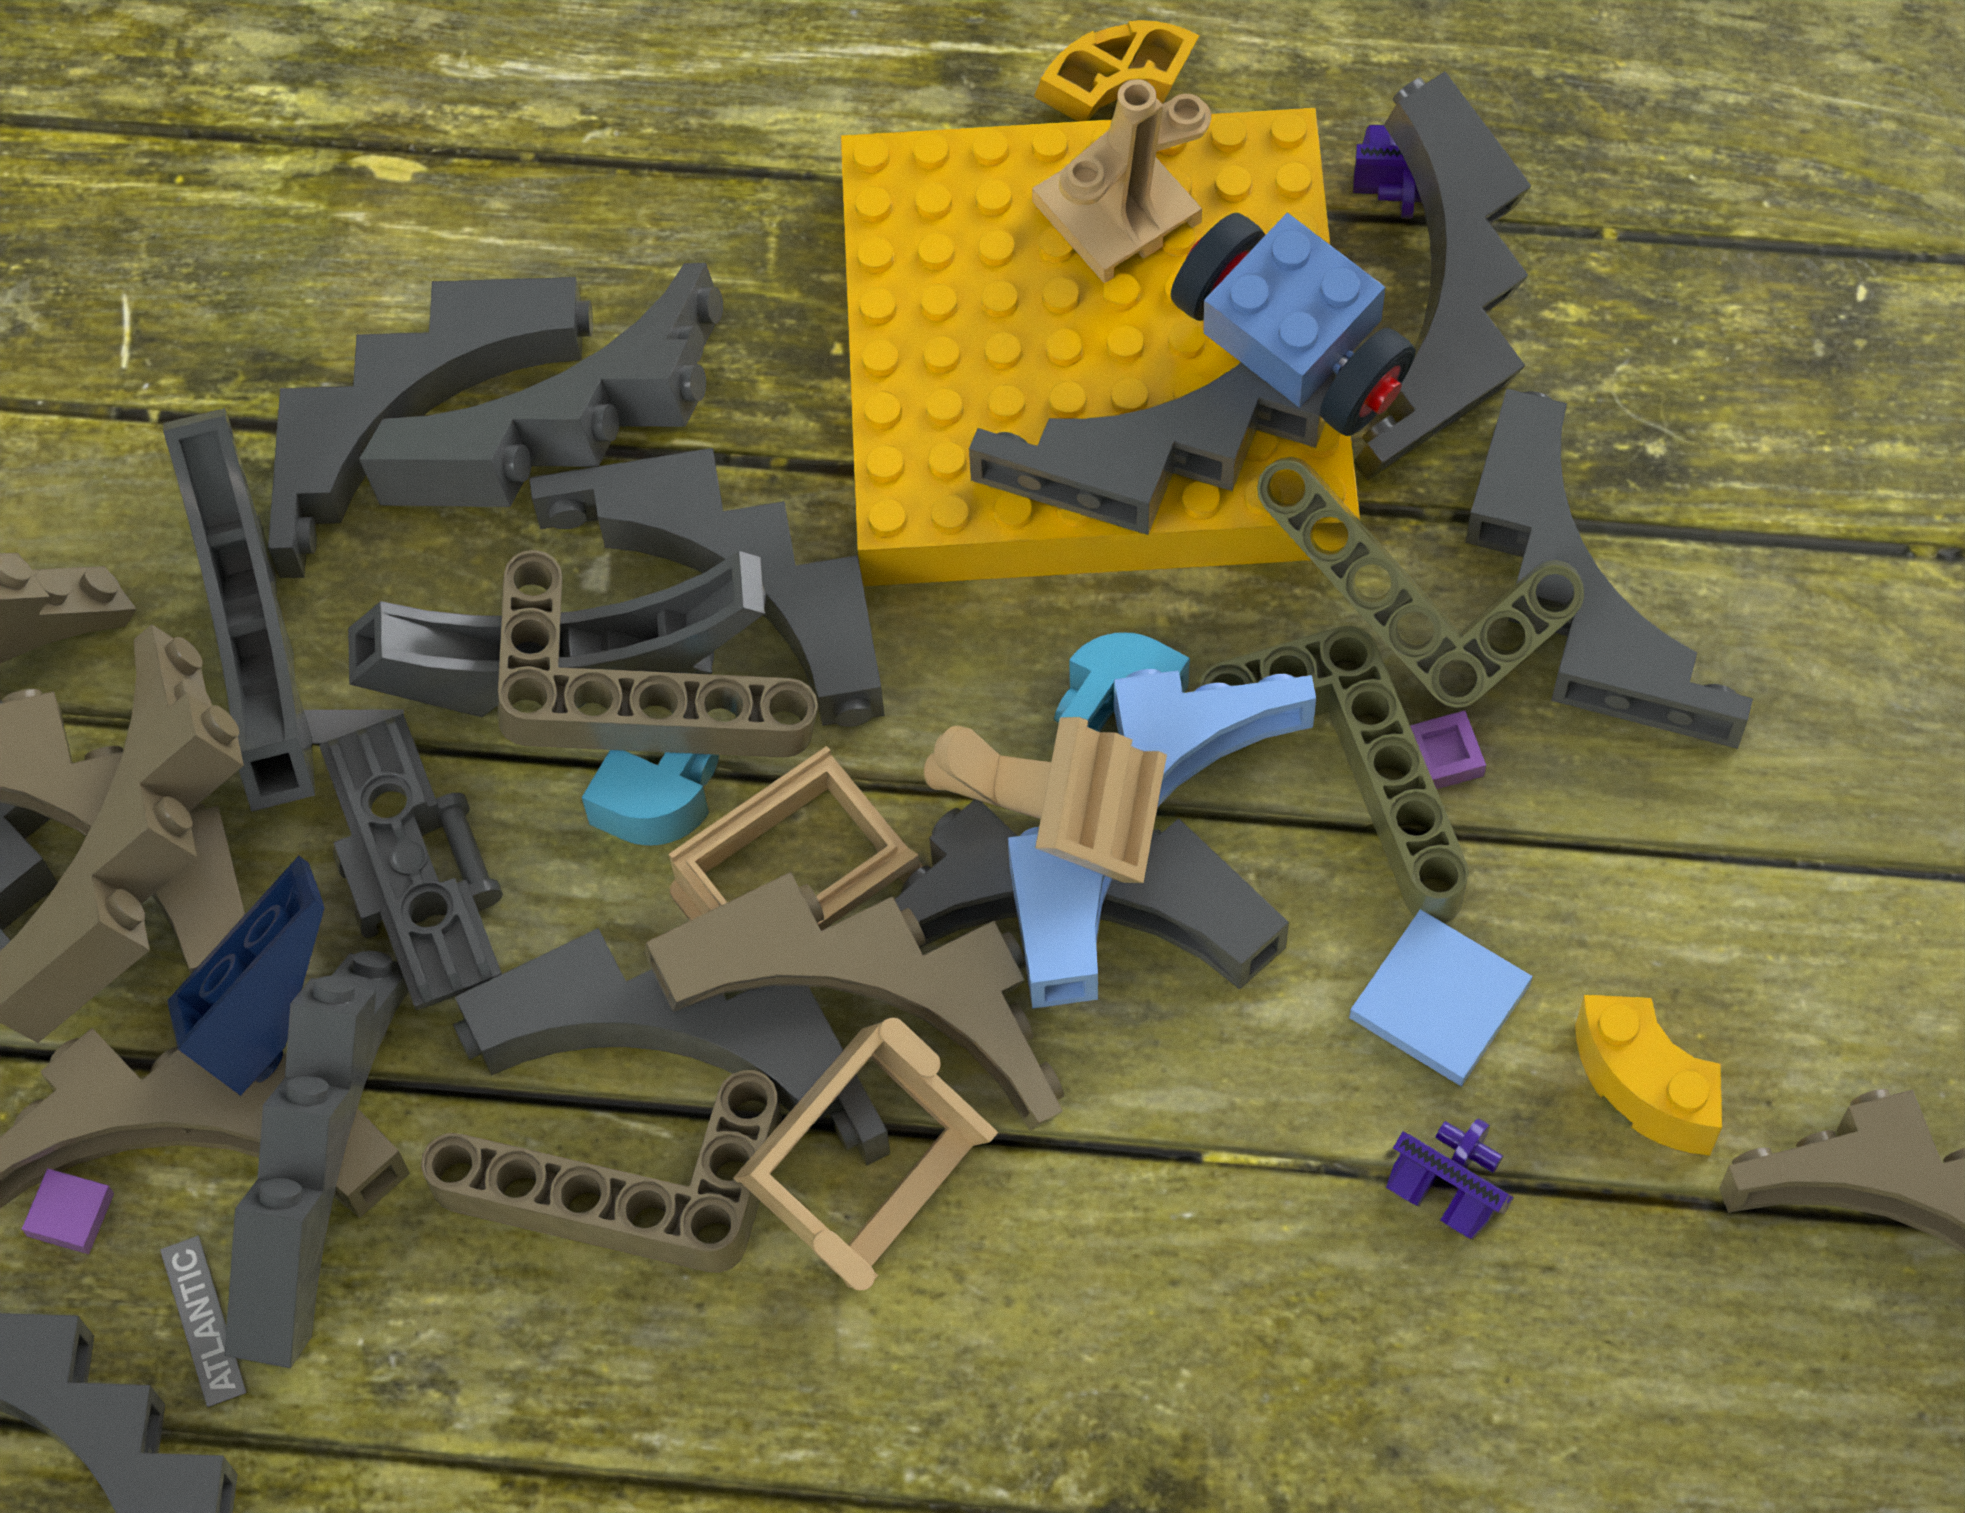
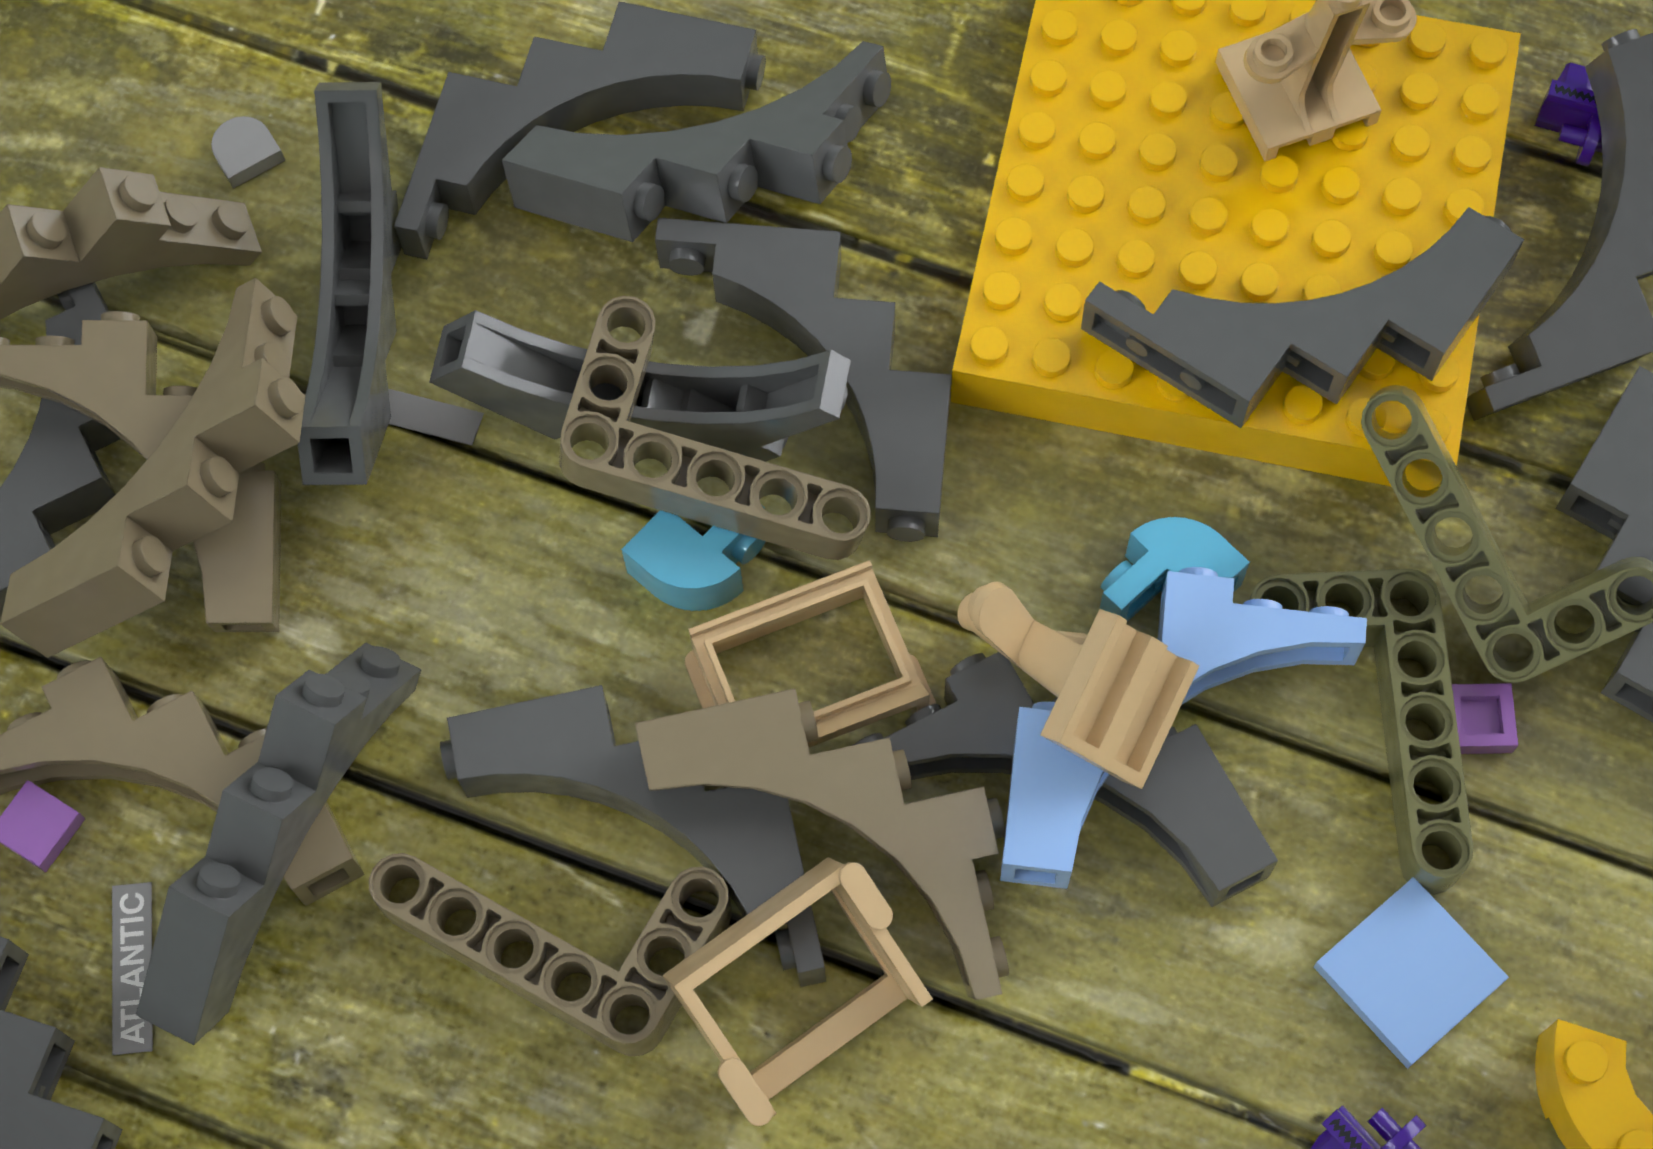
camera: 15 degrees right, 5 degrees up
dark blue slope [167,855,325,1096] -> none
dark grey piece [319,714,503,1010] -> none
medium blue brick [1170,212,1416,436] -> none
none -> light grey tile [211,116,285,189]

